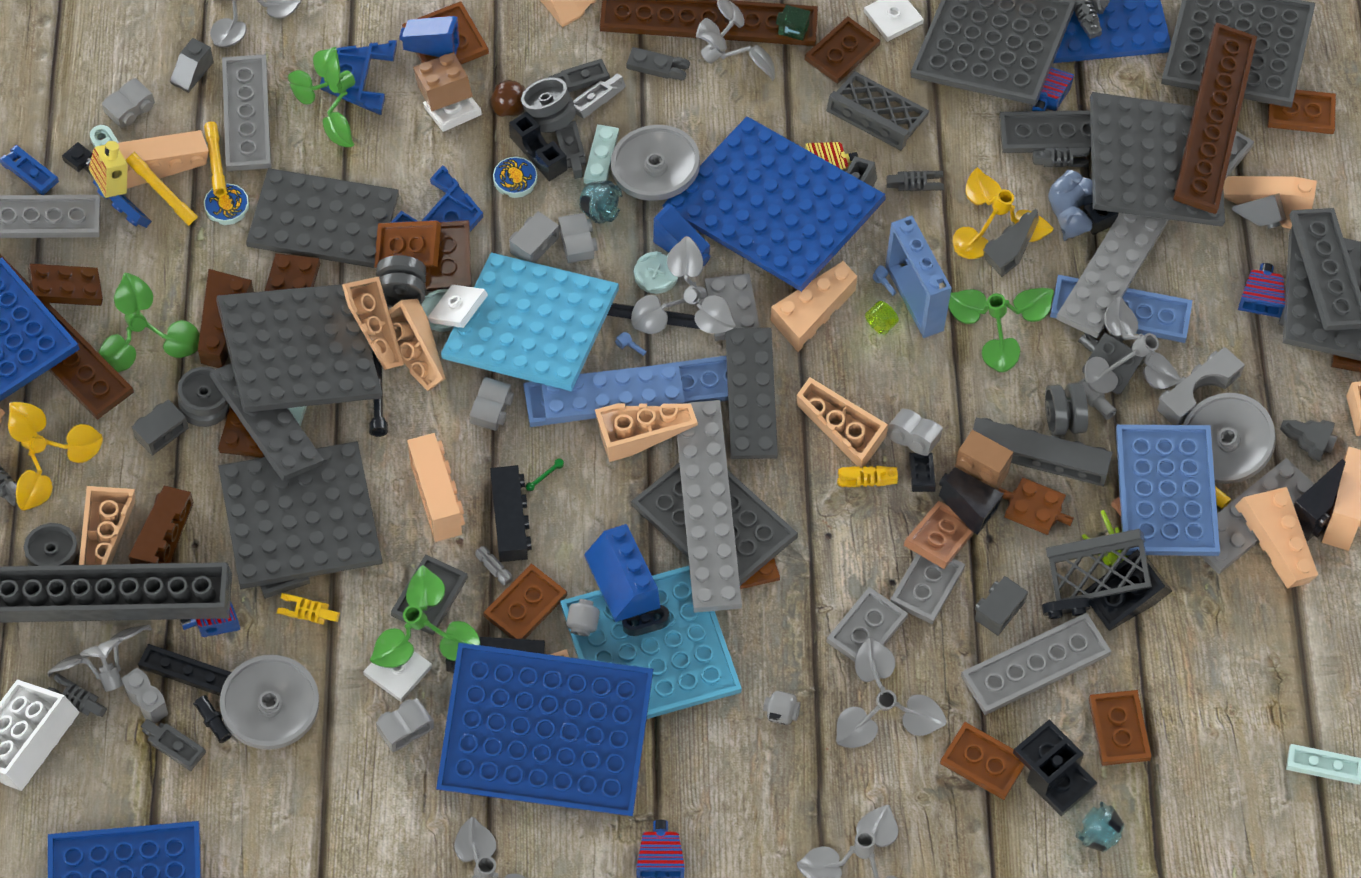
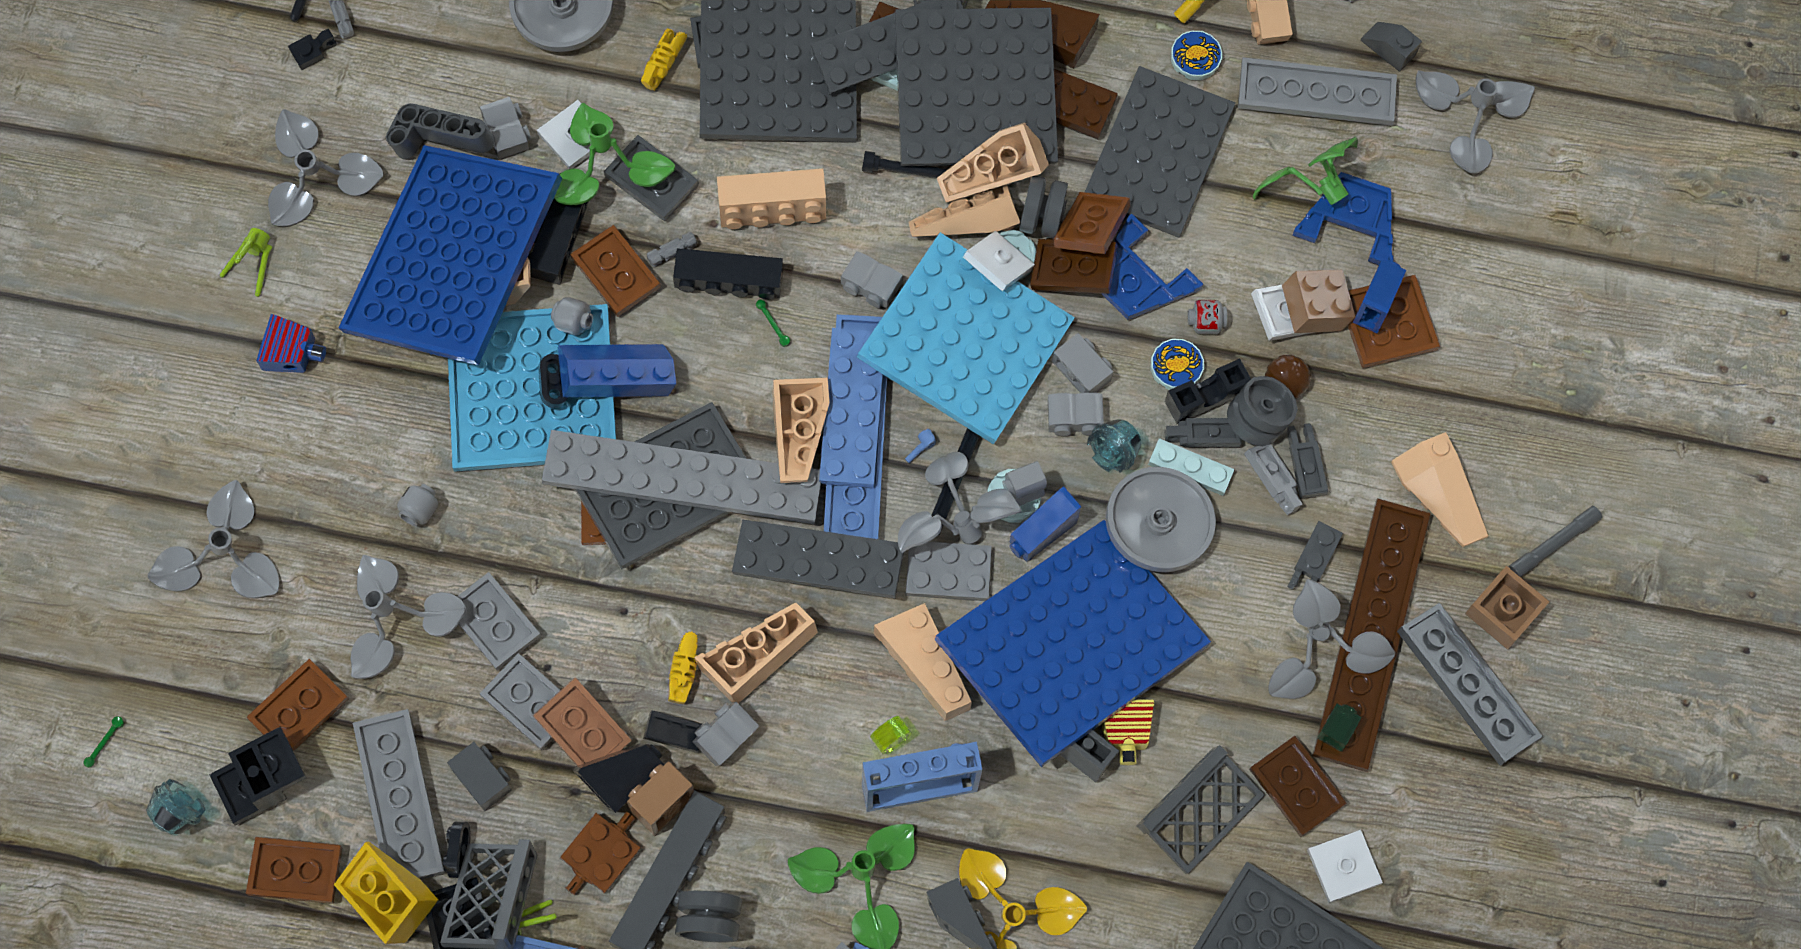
camera: 100 degrees right, 10 degrees up
yellow piece [204,121,227,197] -> none
dark grey hinge [886,170,944,191] -> none
none -> yellow slope [334,842,438,944]
none -> dark grey beam [386,103,495,159]
none -> light grey brick [1002,461,1047,506]
none -> light grey head [1188,300,1227,334]

